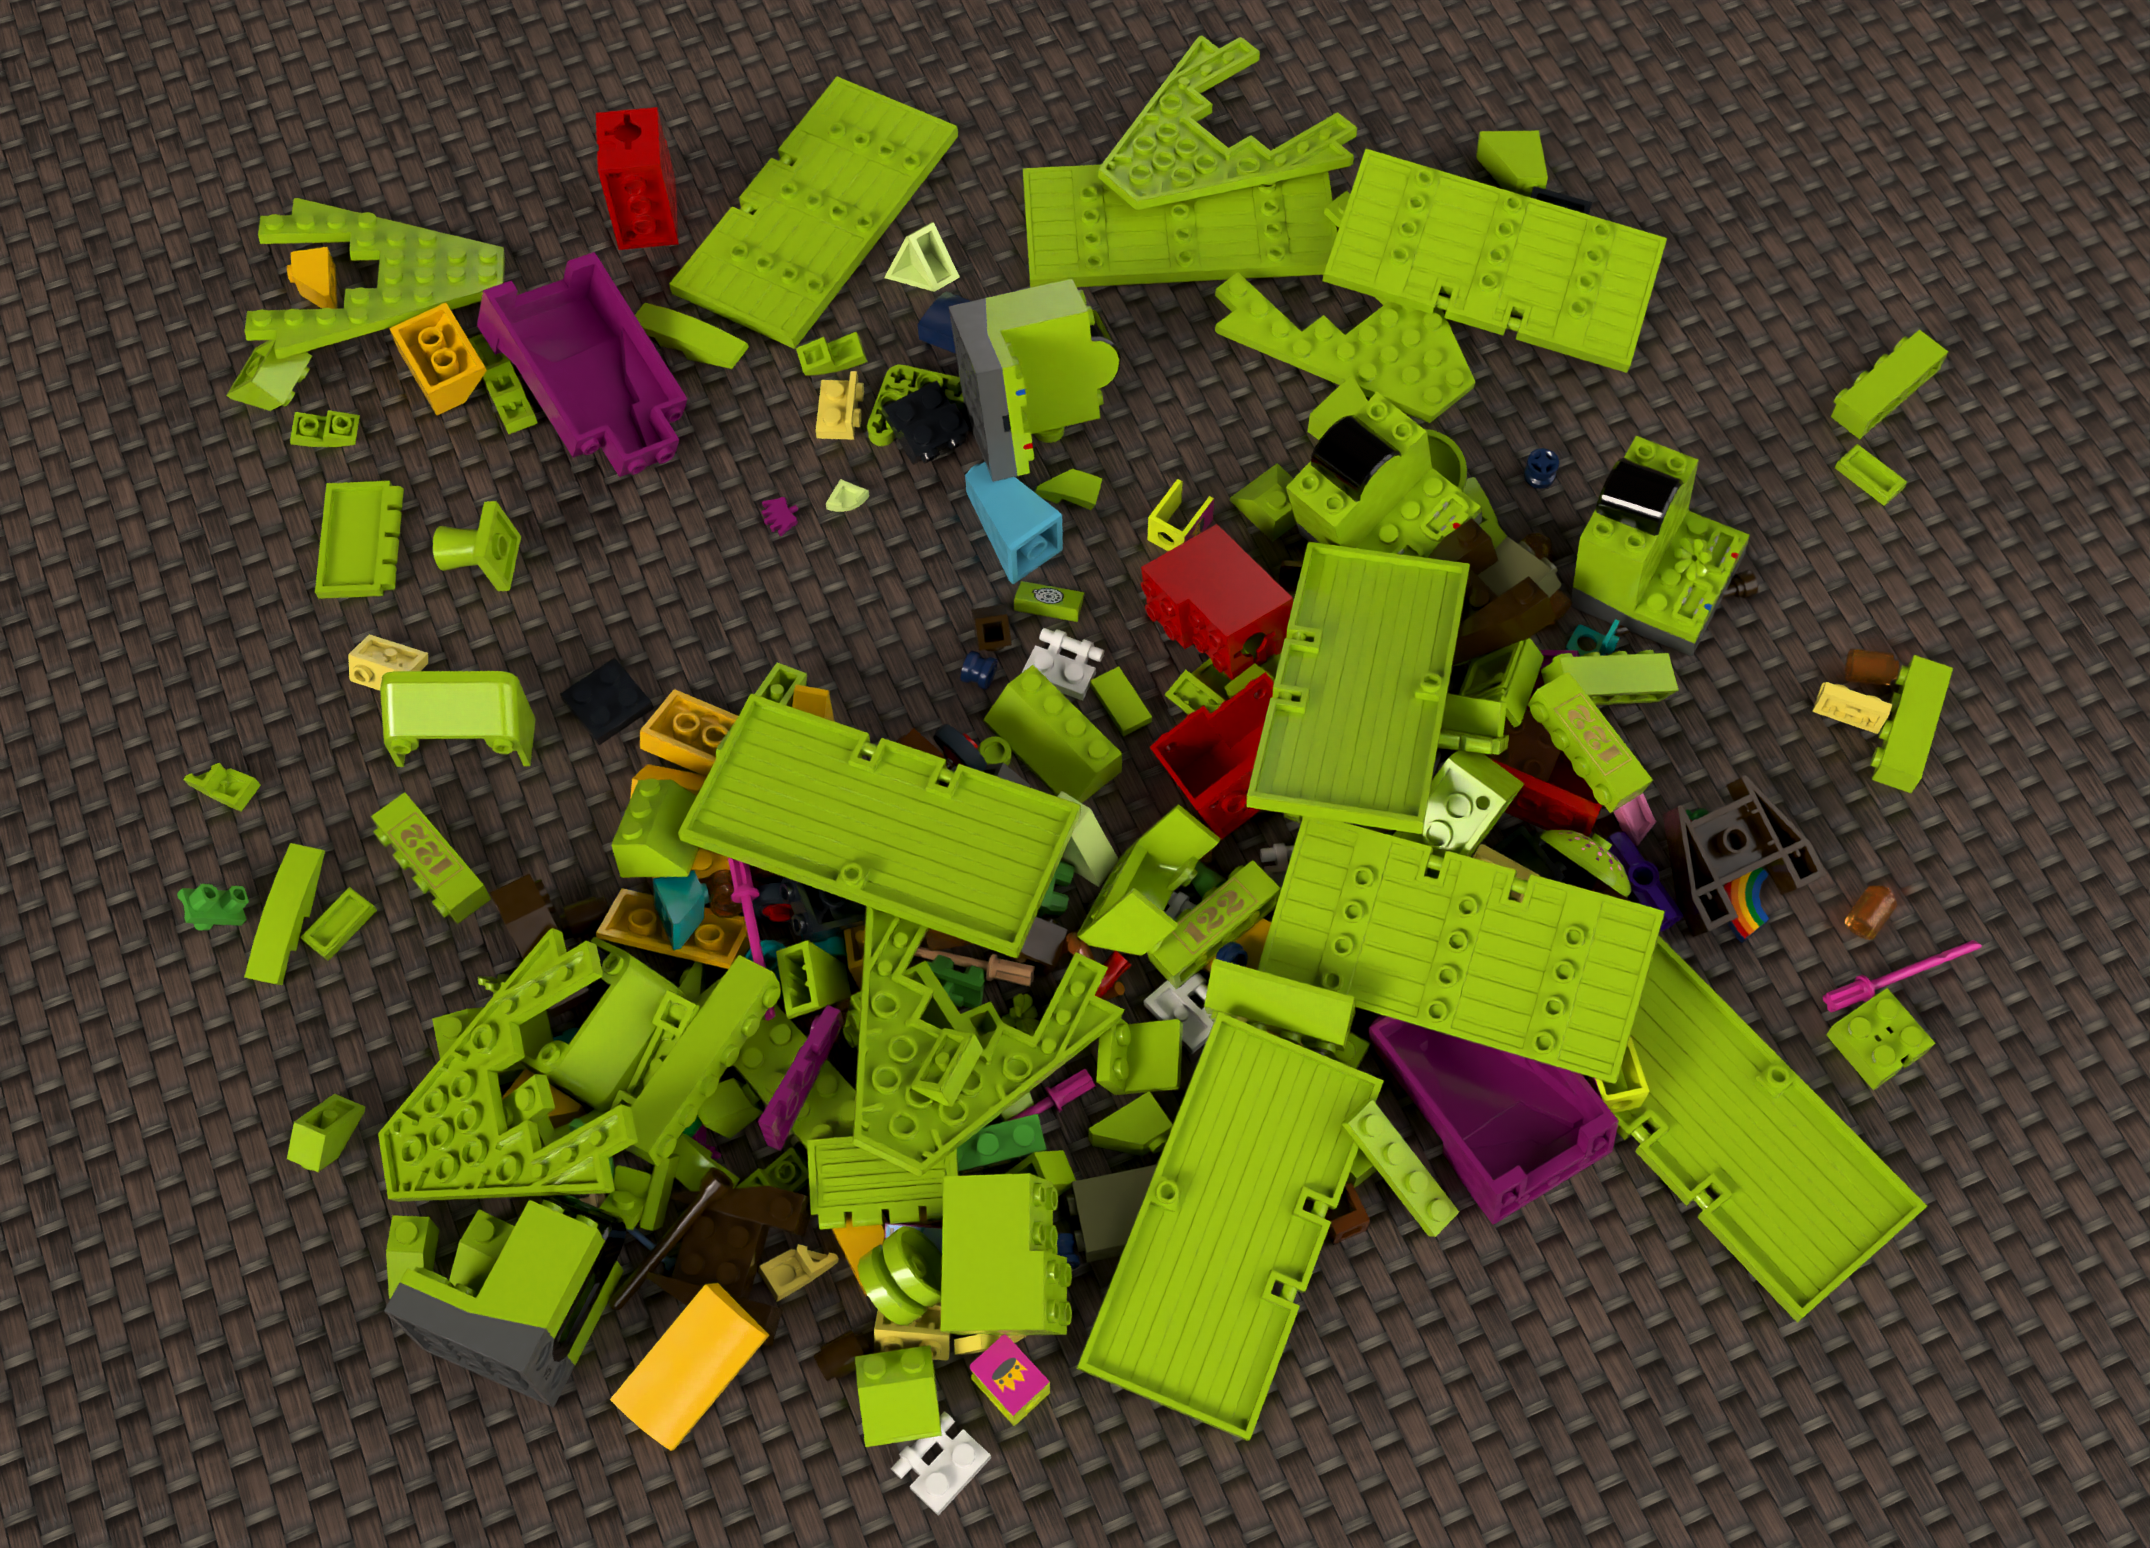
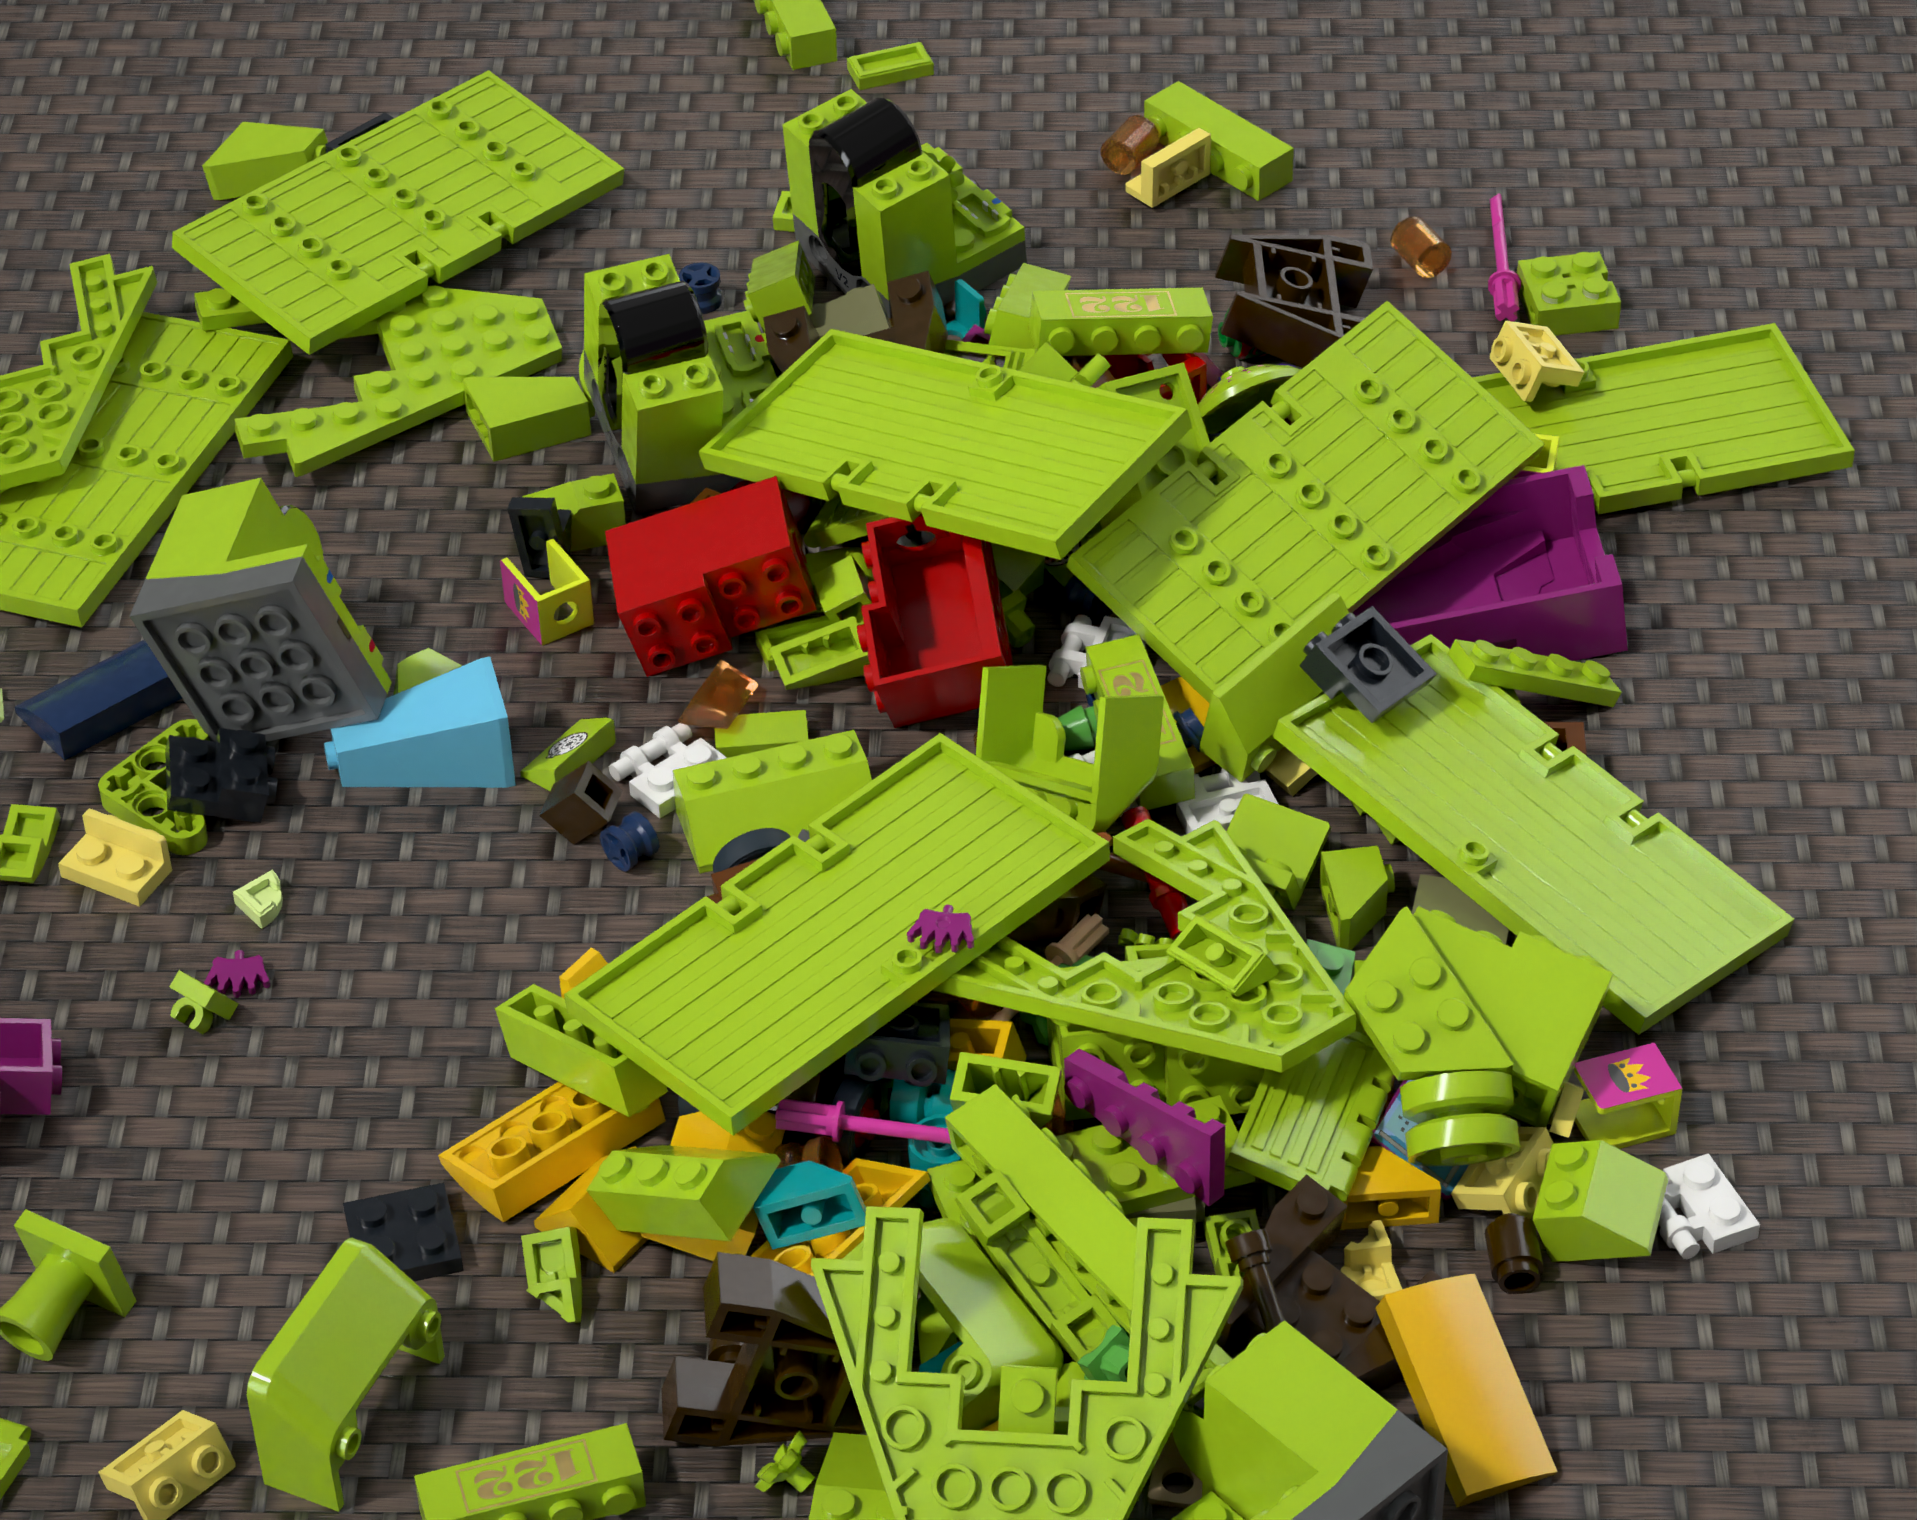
camera: 65 degrees left, 20 degrees down
none -> lime tile [169,970,239,1034]
none -> black slope [507,497,572,578]
none -> lime slope [521,1227,582,1323]
none -> clear orange slope [678,660,759,729]
none -> lime brick [743,240,815,333]
none -> magenta piece [907,904,974,953]
none -> black plate [1299,606,1437,723]
none -> lime wing [1344,906,1514,1081]
none -> light yellow bracket [1490,320,1585,402]

